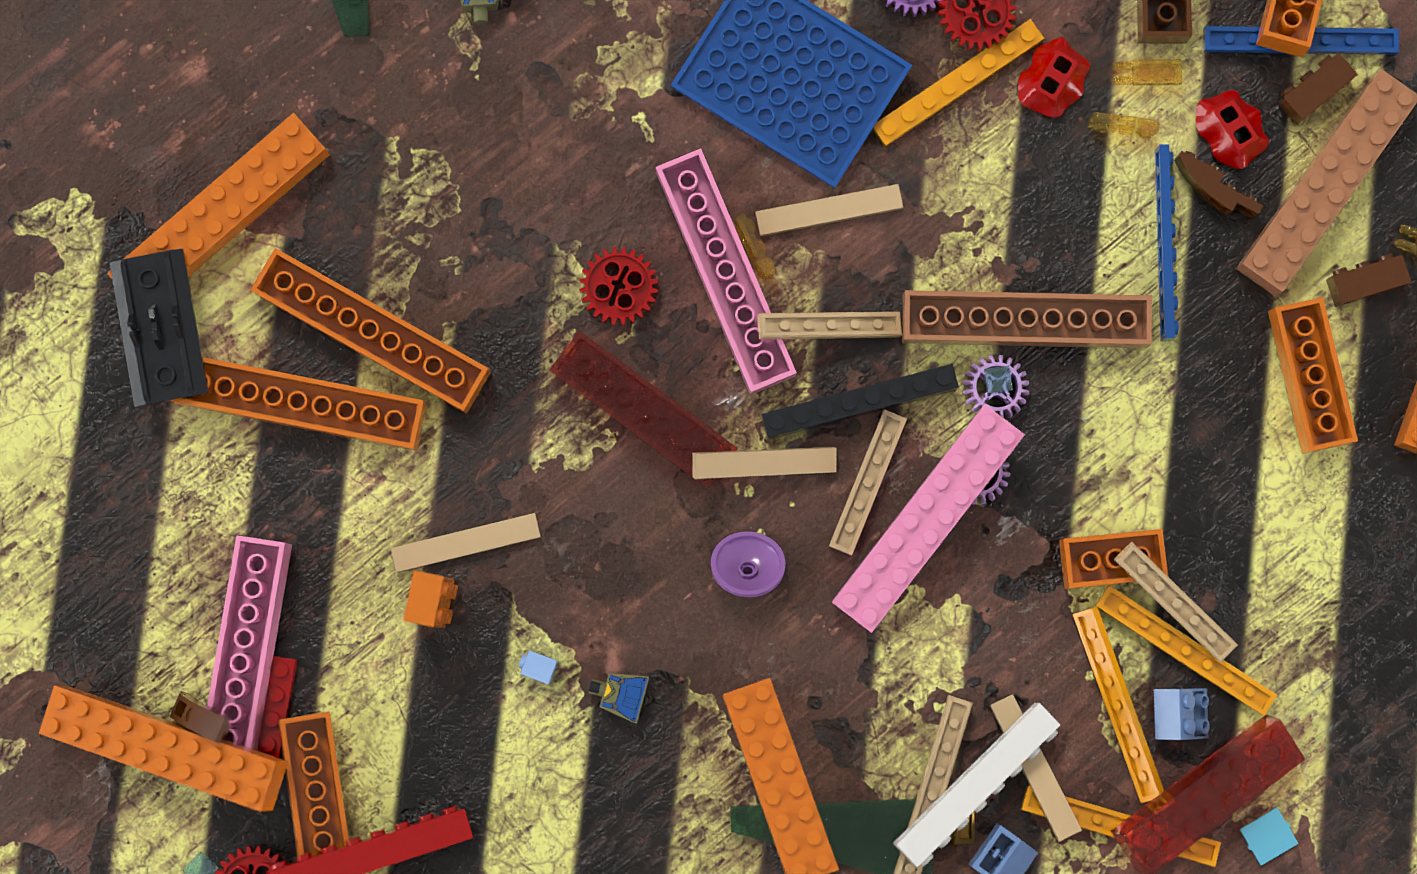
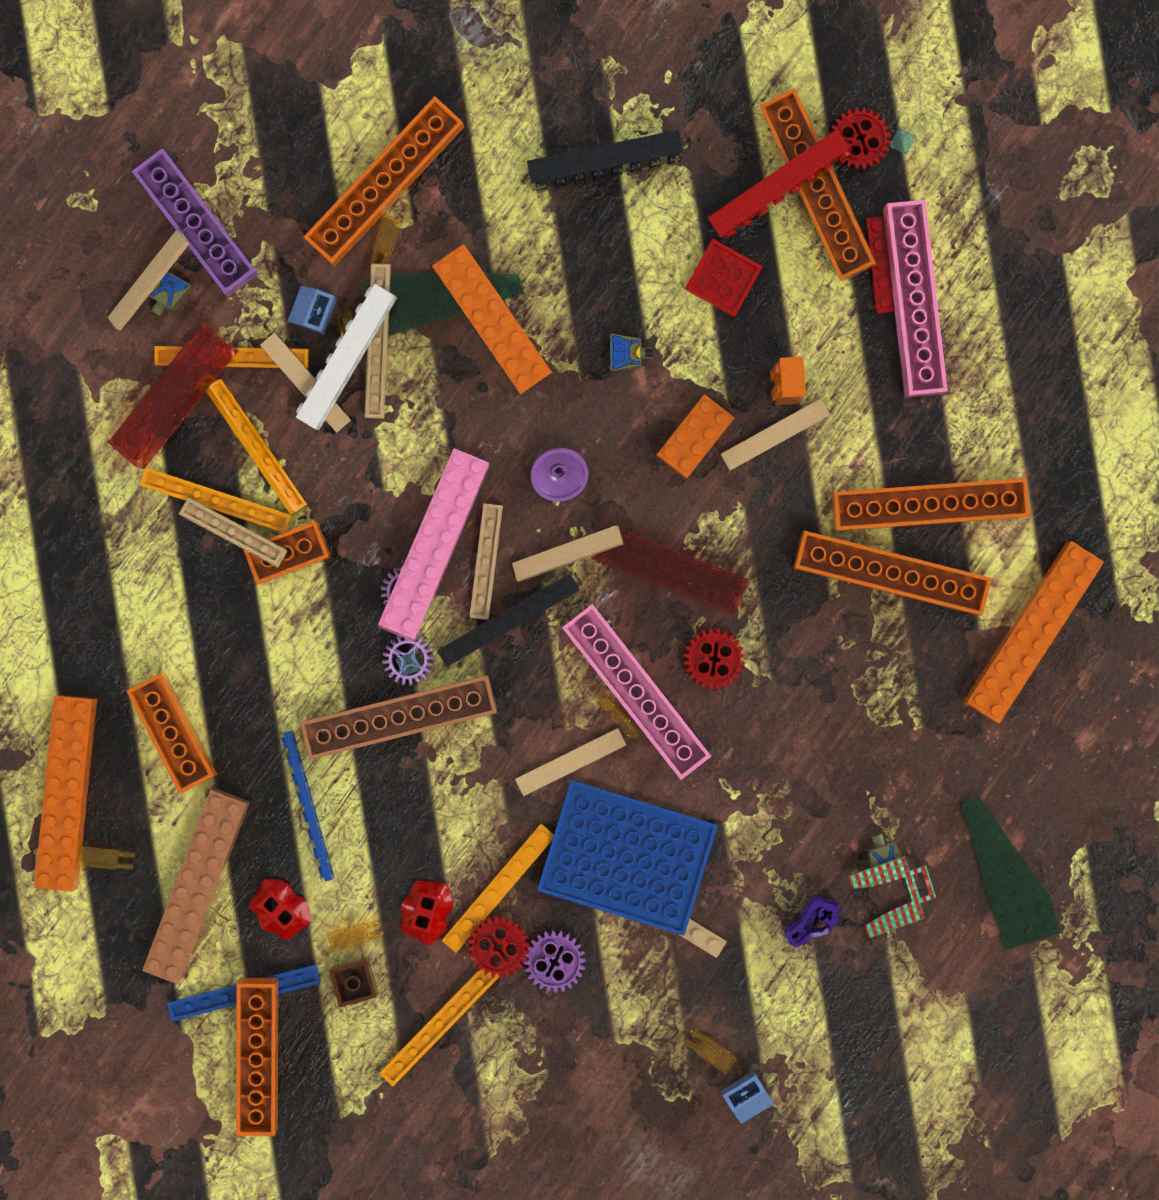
camera: 165 degrees right, 5 degrees up
orange brick [39,685,288,812] -> none
black hinge [110,249,209,408] -> none
reddish brown slope [170,691,230,743] -> none
light blue brick [518,651,559,685] -> none
tan tile [757,312,902,340] -> none
clear yellow hinge [1088,112,1160,138] -> none
medium blue slope [1154,688,1210,740] -> none
reddish brown slope [1174,151,1263,218] -> none
medium azure piece [1239,807,1299,865] -> none
reddish brown brick [1278,53,1358,125] -> none
reddish brown brick [1326,253,1411,307] -> none
none -> orange brick [656,394,734,479]
none -> red plate [684,239,763,317]

